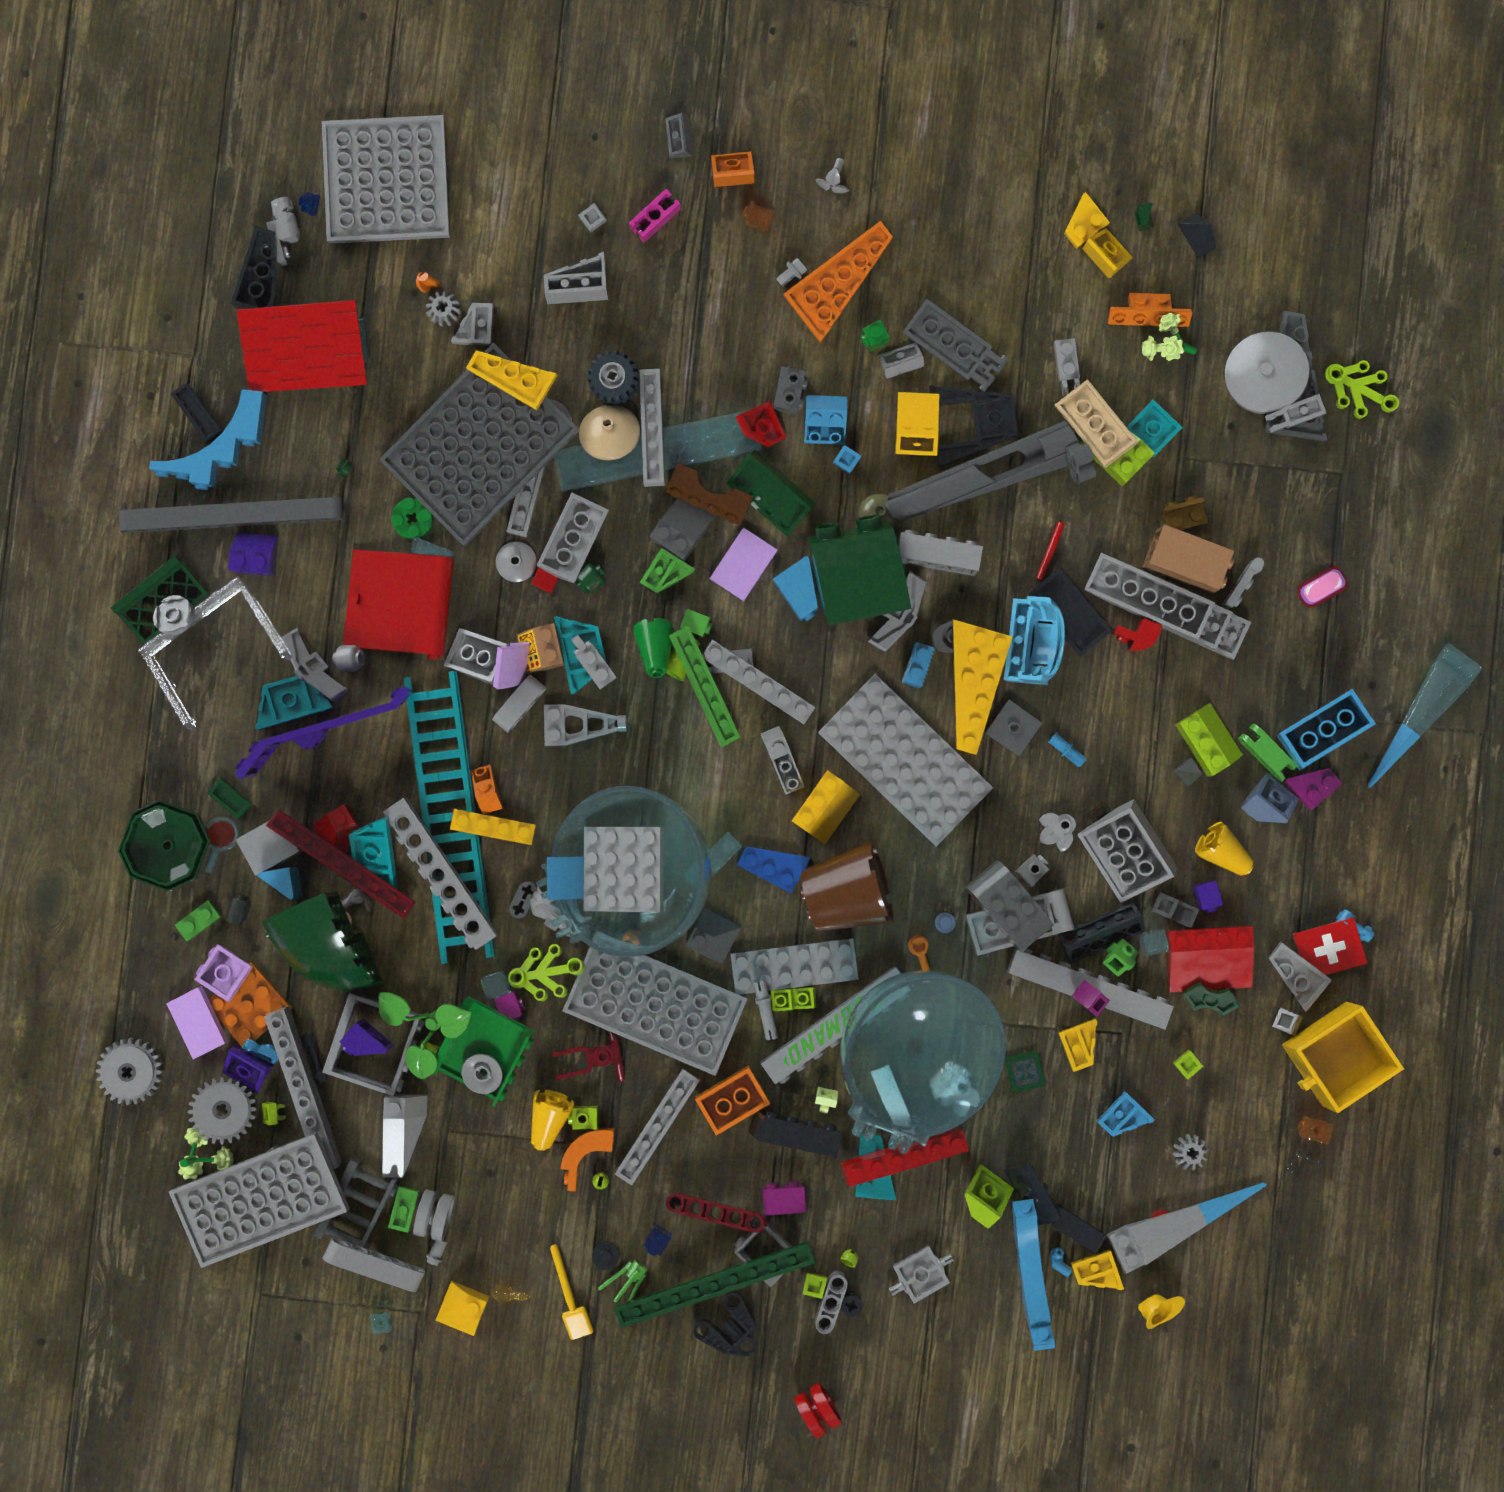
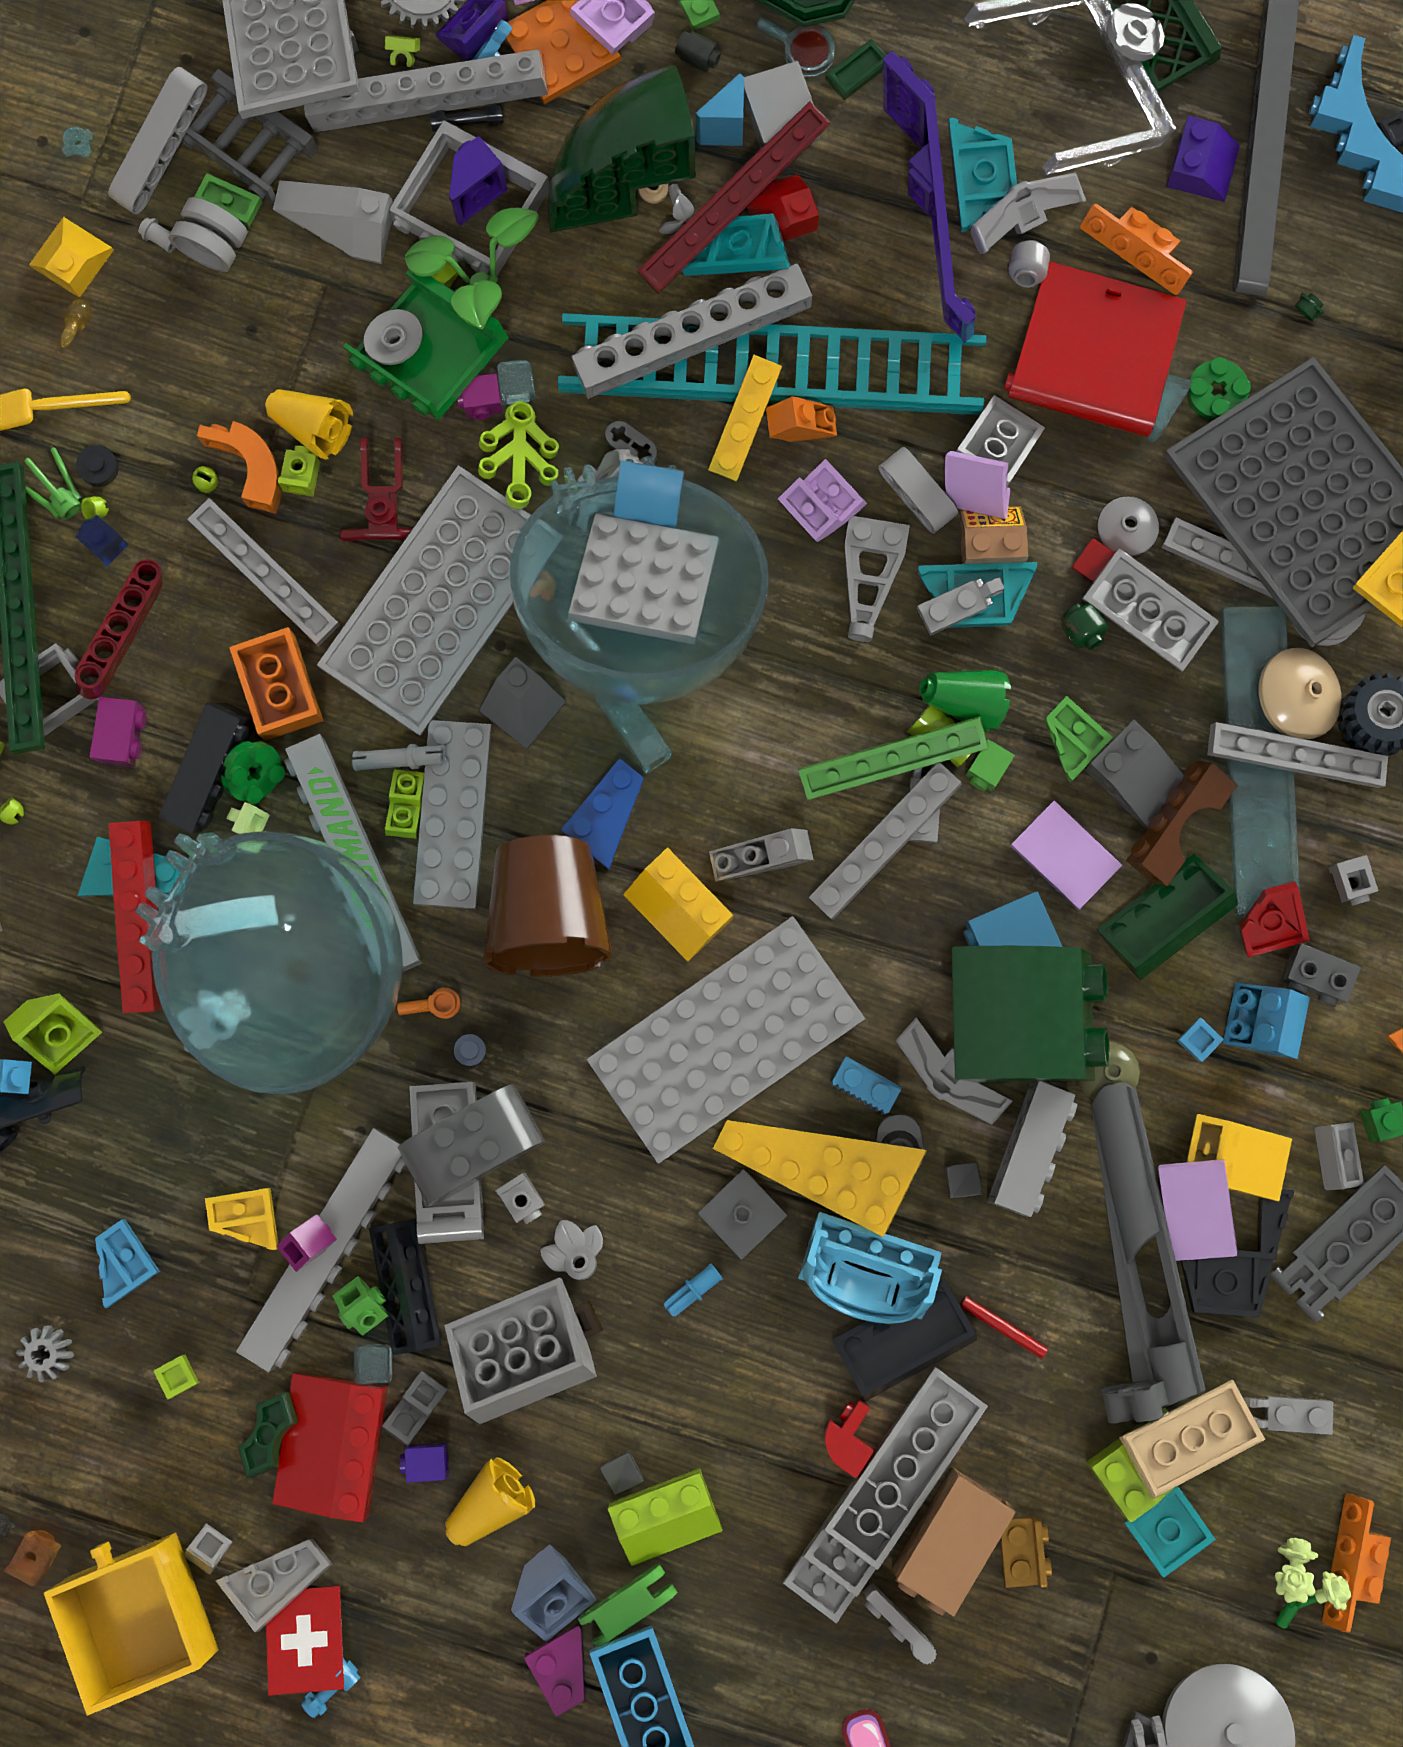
camera: 105 degrees right, 5 degrees down
piece [1004,1050,1046,1094] -> none
none -> lime hinge [81,496,109,522]
none -> green plate [221,741,285,805]
none -> lavender slope [778,459,867,542]
none -> dark grey slope [944,1163,982,1198]
none -> orange bracket [1080,203,1193,295]
none -> lavender tile [1158,1159,1237,1261]
none -> light grey brick [1328,855,1379,906]

